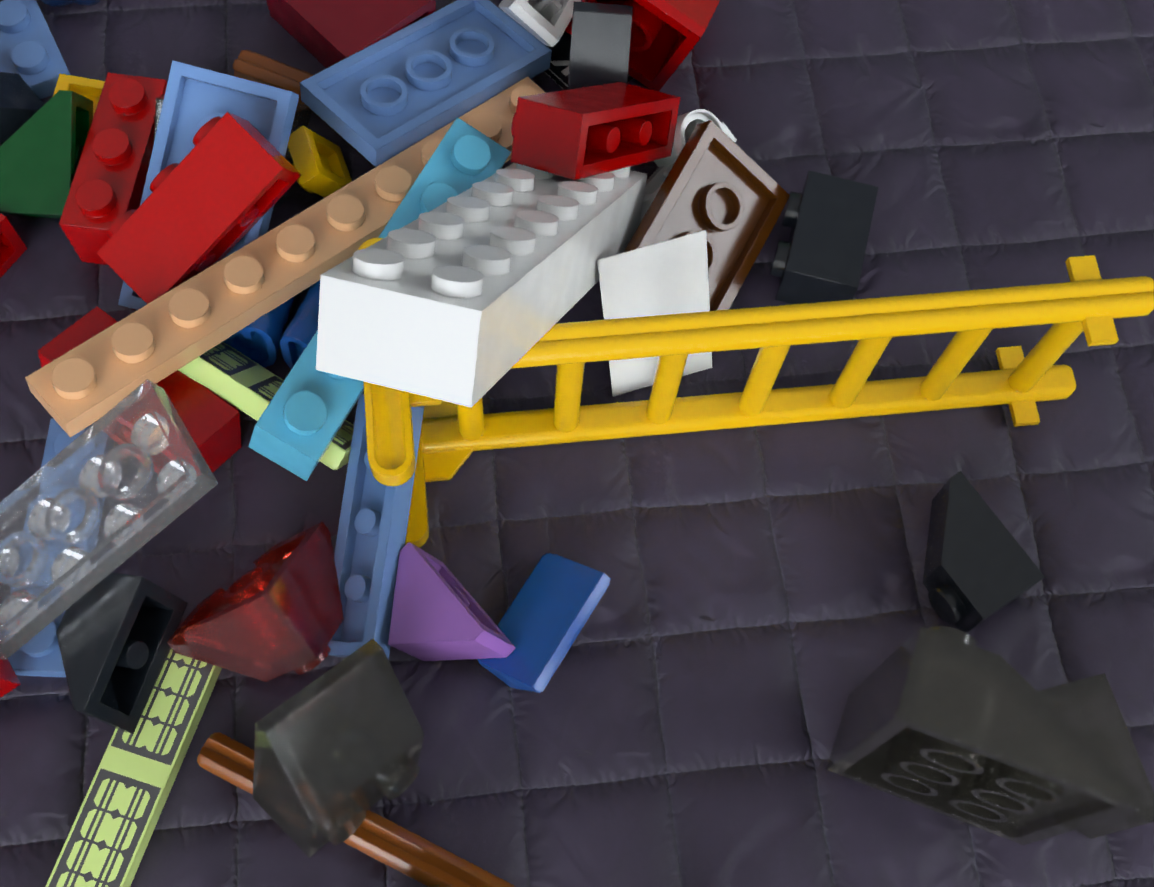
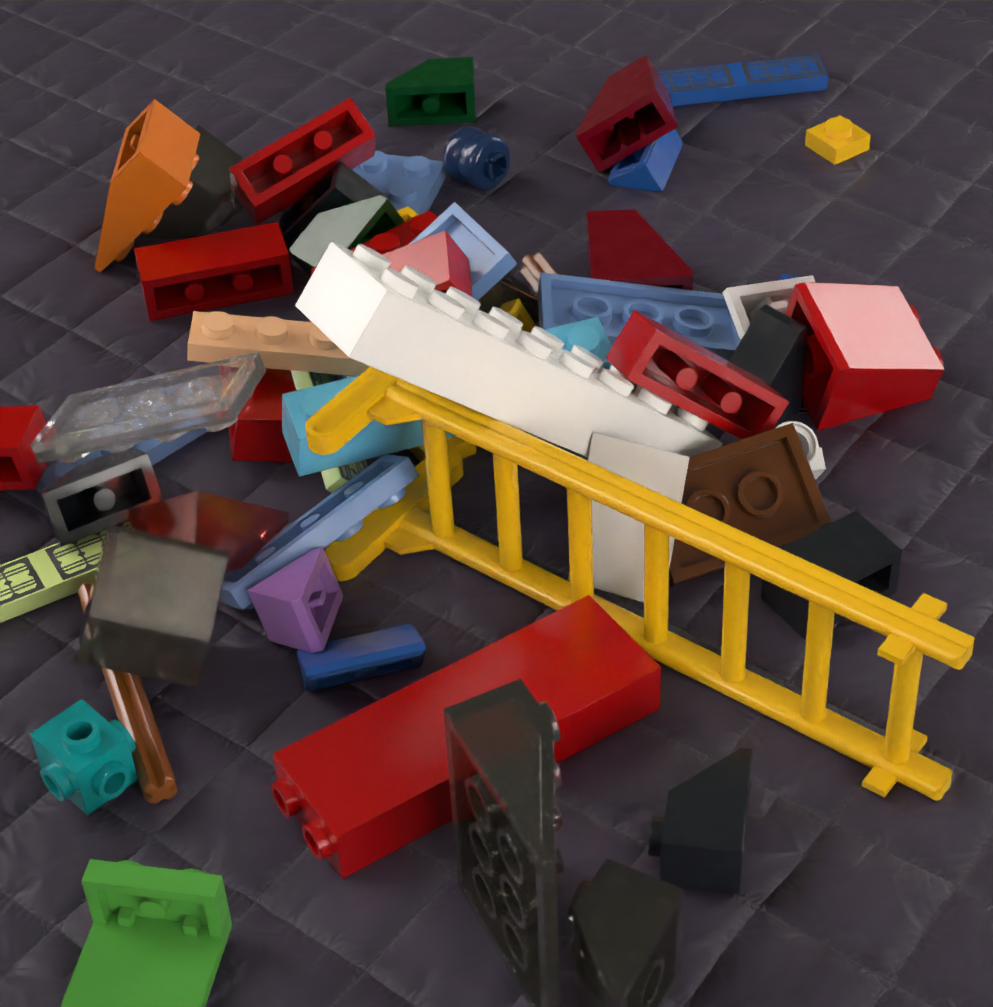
camera: 50 degrees right, 25 degrees down
none -> red brick [270,595,661,879]

